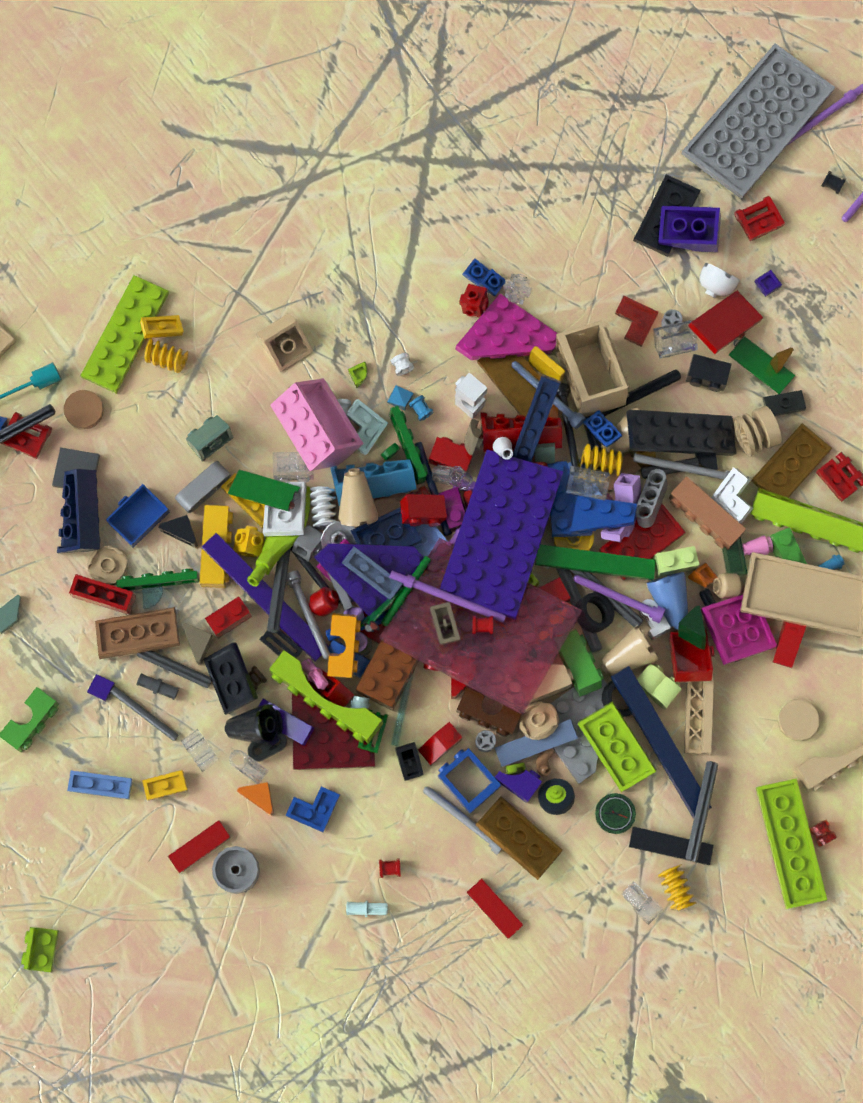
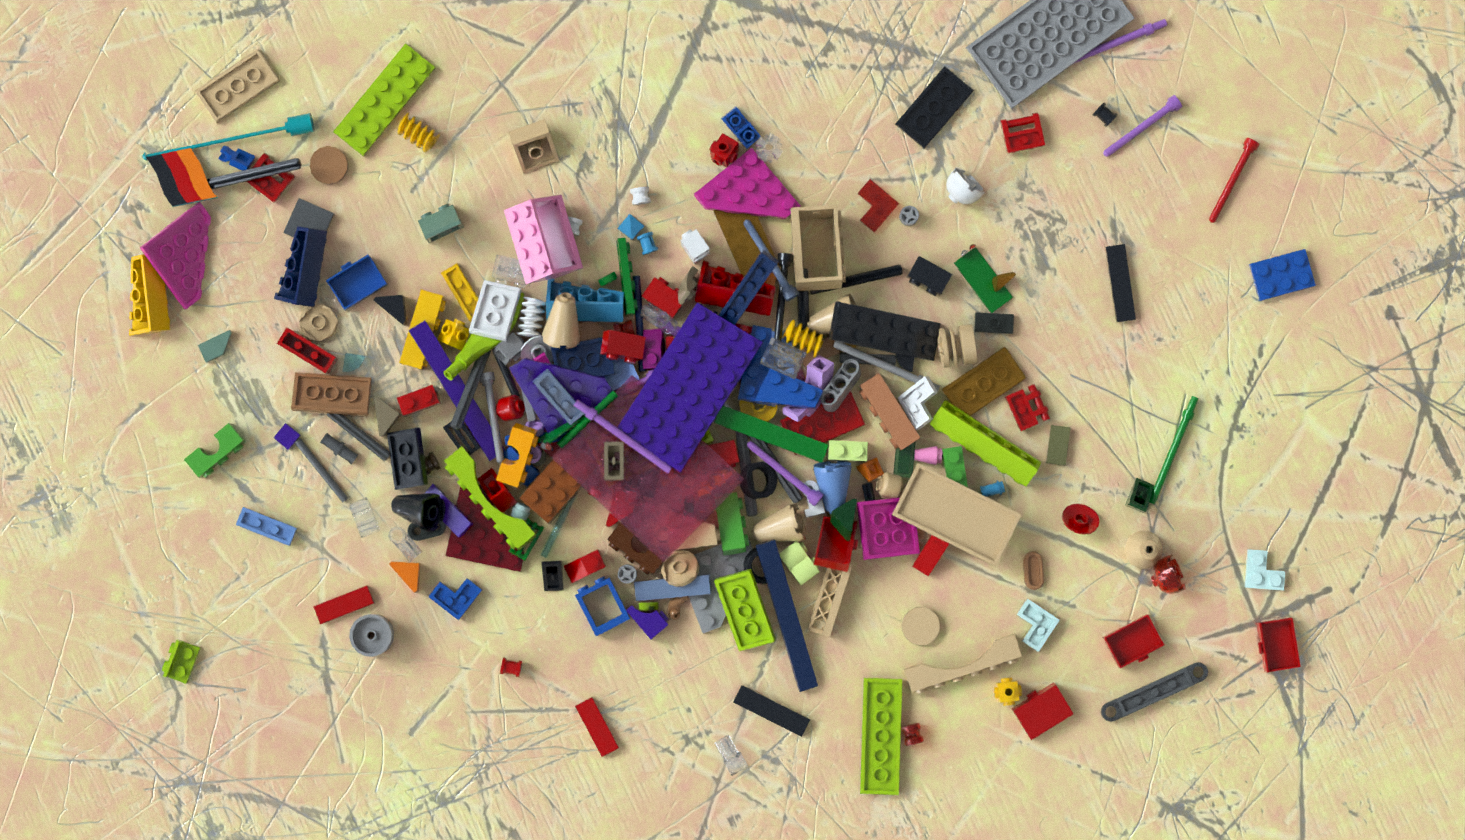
camera: 15 degrees right, 10 degrees up
green plate [116,569,199,591] -> none
yellow plate [140,315,184,338] -> none
yellow plate [142,770,188,801] -> none
light grey beam [175,461,231,513] -> none
green piece [228,469,300,512] -> none
bright pink axle [301,659,328,690] -> none
light aqua plate [346,399,388,455] -> none
light aqua axle [346,901,388,917] -> none
lime tile [348,361,367,388] -> none
light grey piece [423,787,502,855] -> none
red bush [473,616,493,634] -> none
pearl gold tile [475,796,563,880] -> none
white cone [493,437,513,460] -> none
yellow tile [529,346,565,383] -> none
sand green tile [535,443,555,464] -> none
black wheel [538,778,575,815] -> none
blue slope [584,410,622,448] -> none
clear green tile [595,793,636,834] -> none
clear brick [653,320,698,358] -> none
dark purple slope [658,206,721,252] -> none
yellow piece [658,864,697,910] -> none
dark grey axle [685,761,718,862] -> none
red tile [688,290,763,354] -> none
dark purple tile [754,270,782,297] -> none

